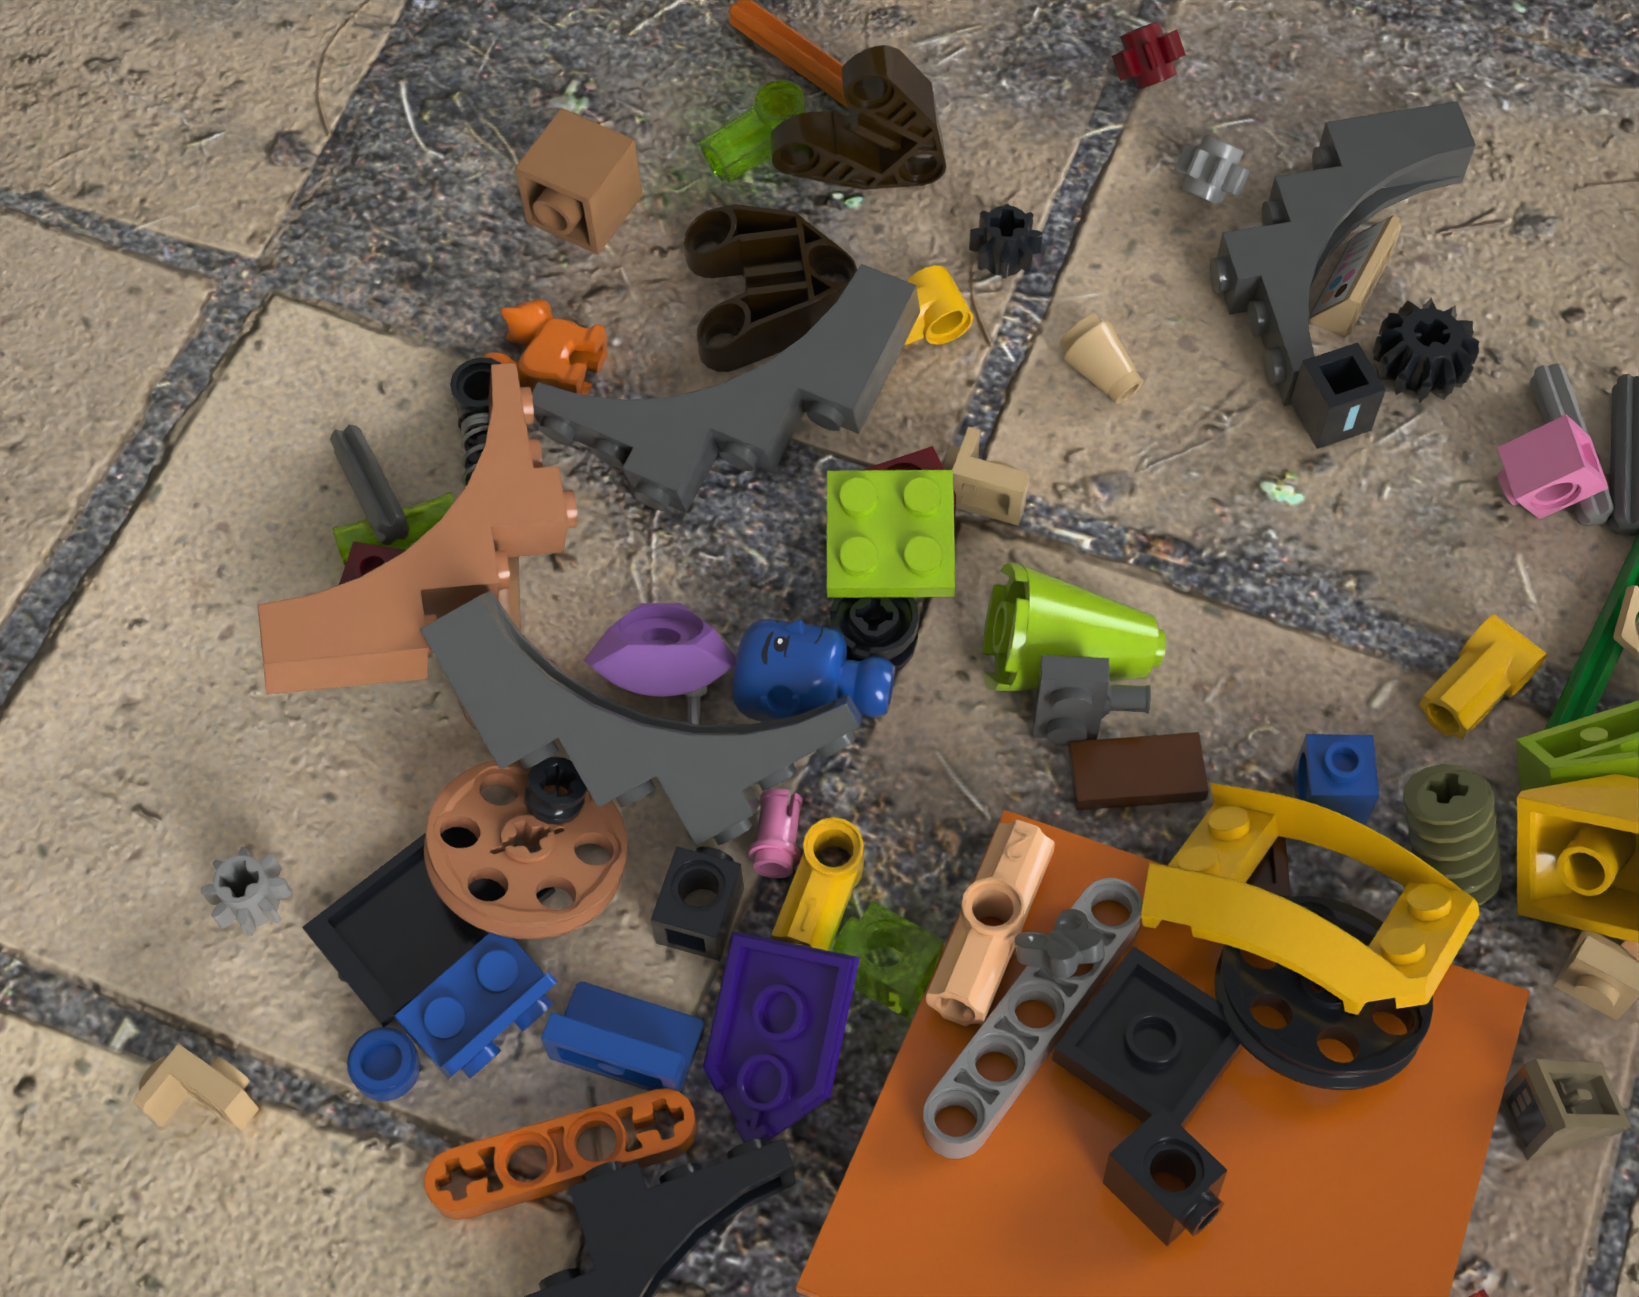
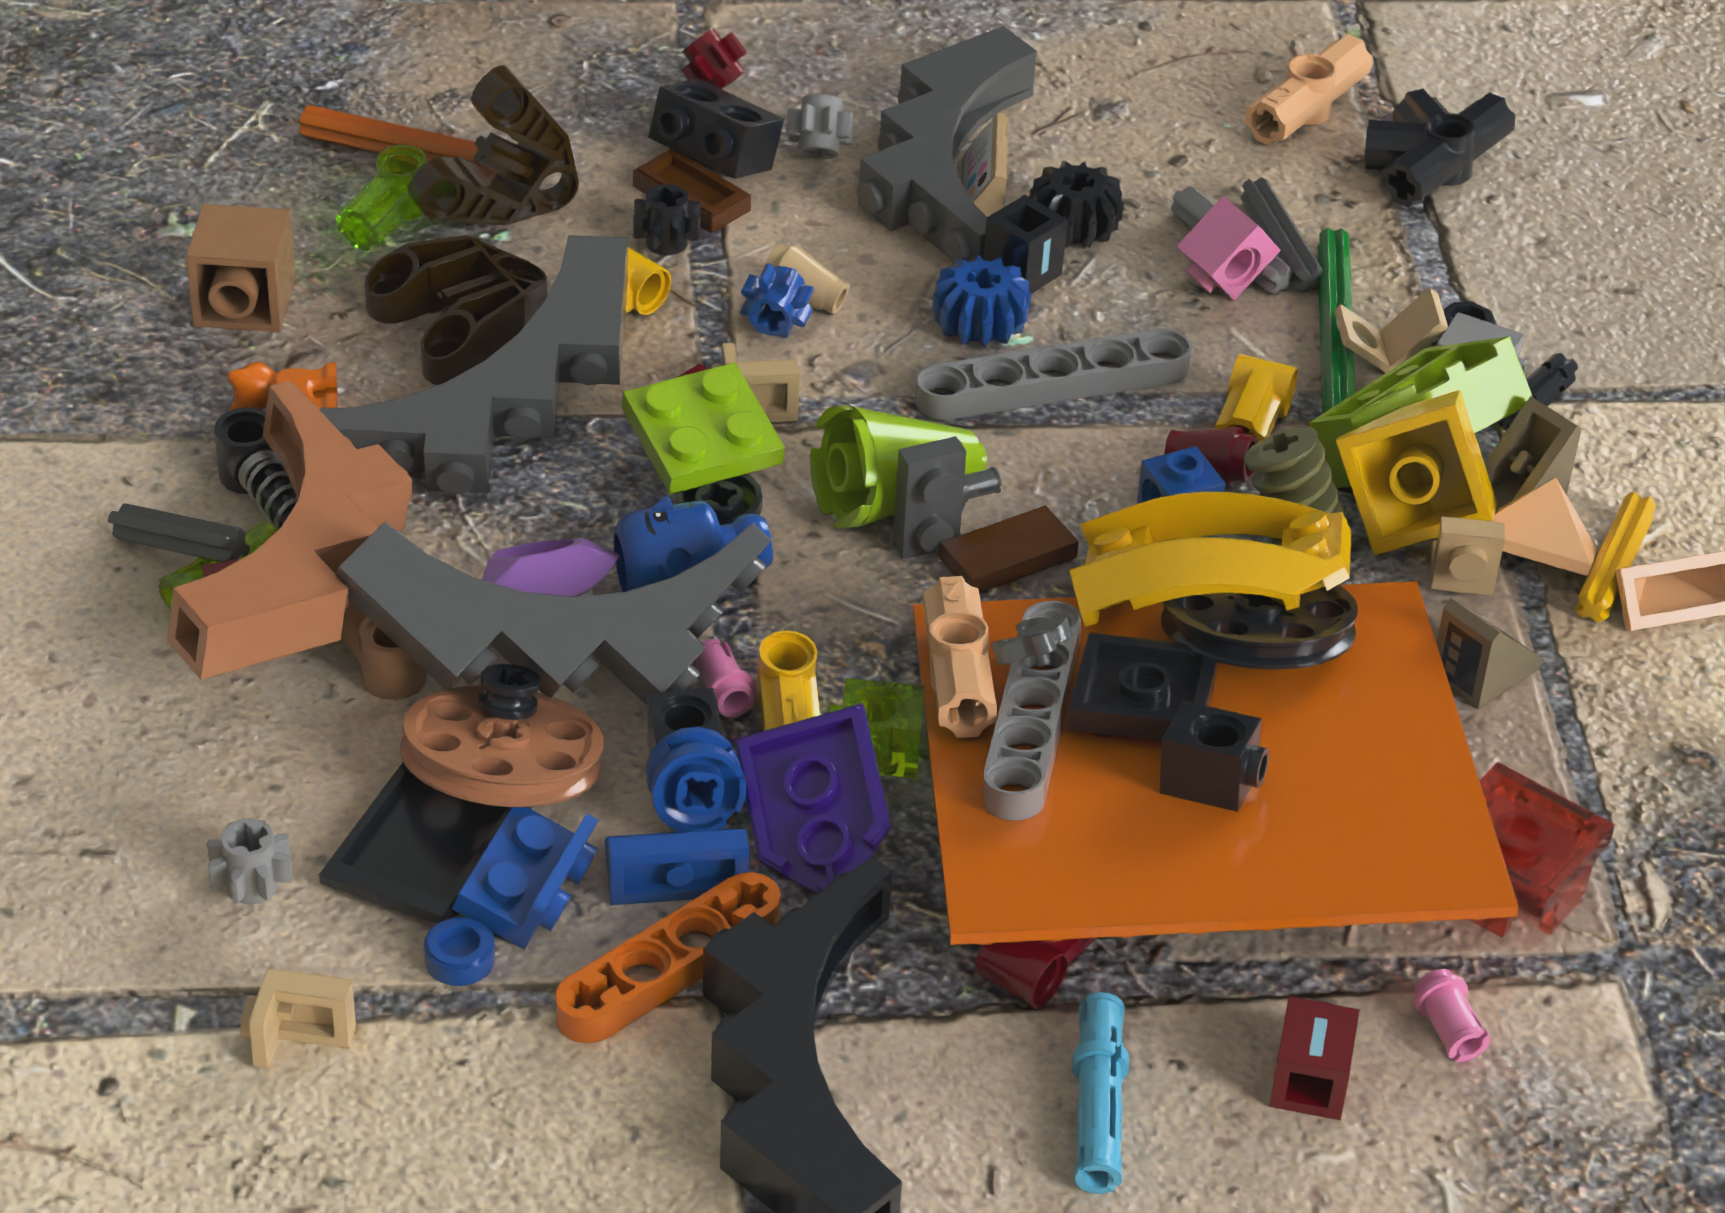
camera: 30 degrees left, 20 degrees down
none -> reddish brown tile [633,149,751,234]
none -> blue wheel [646,727,746,833]
none -> black brick [648,79,784,179]
none -> blue gear [740,263,814,338]
none -> light grey beam [915,329,1192,420]
none -> blue gear [932,255,1031,348]
none -> dark red cone [1164,427,1258,487]

